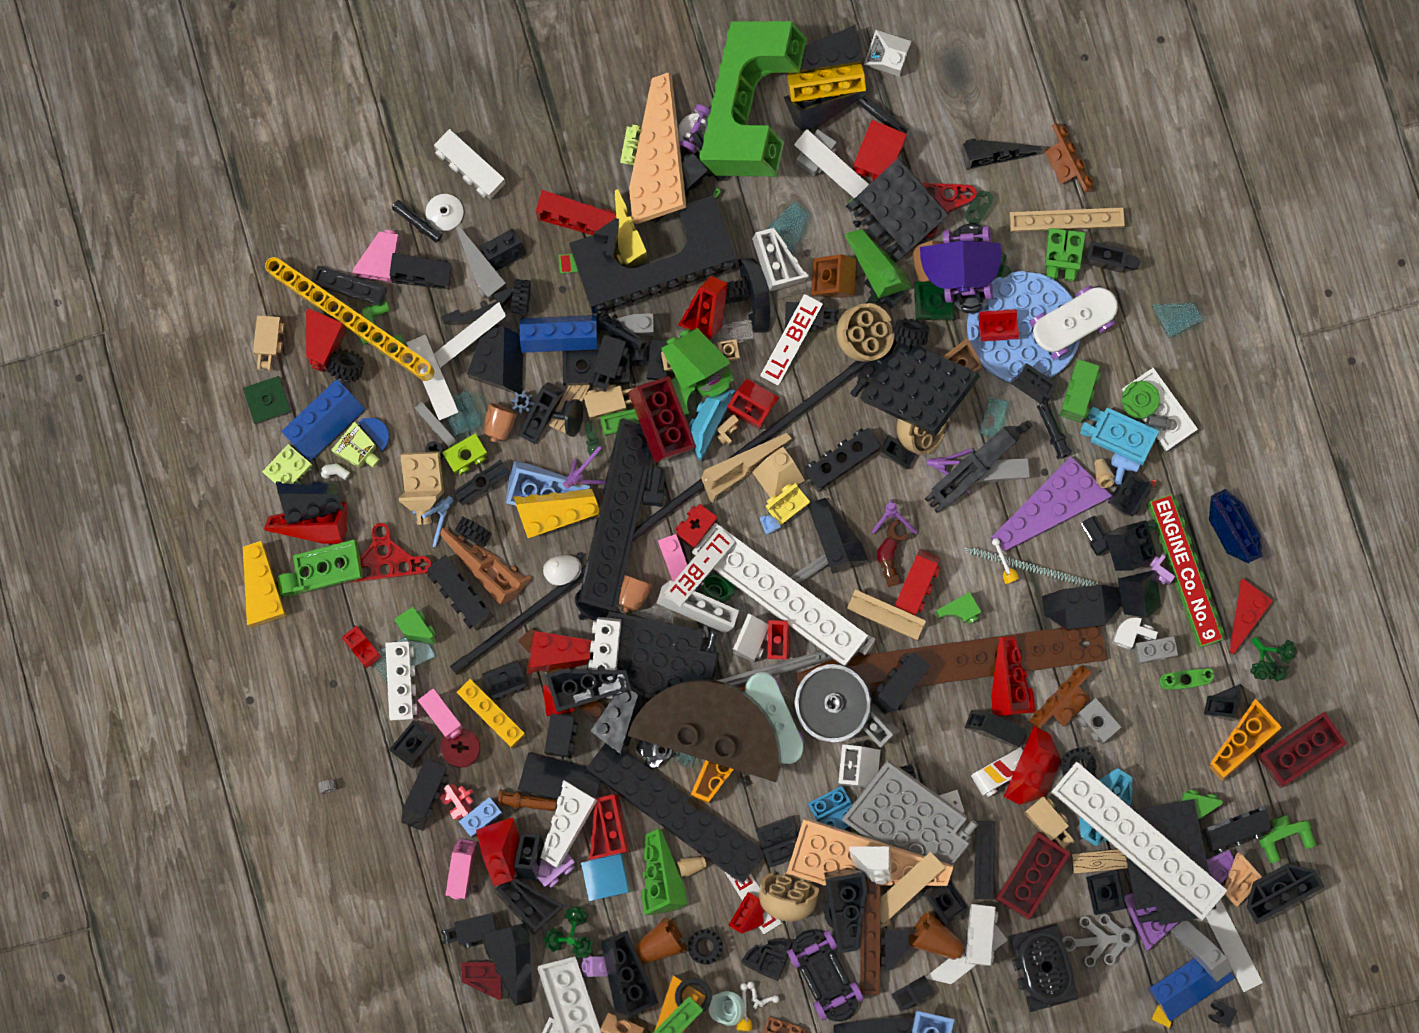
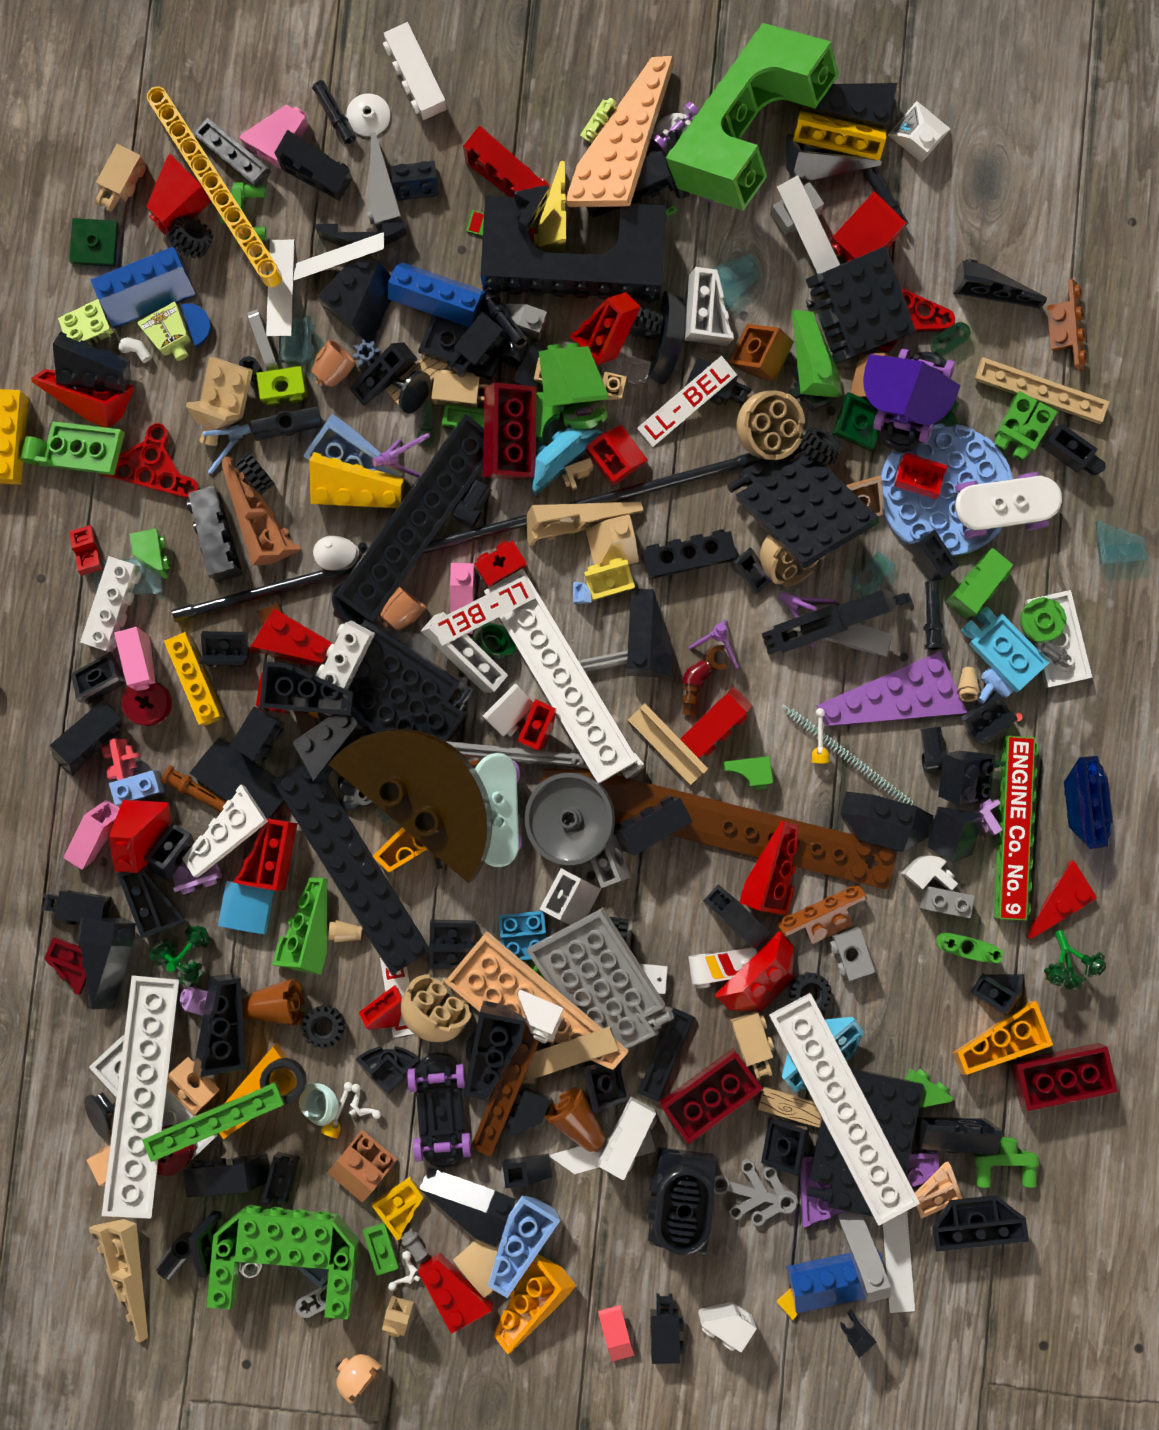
camera: 15 degrees right, 5 degrees up
black tyre [511,279,531,315] -> none

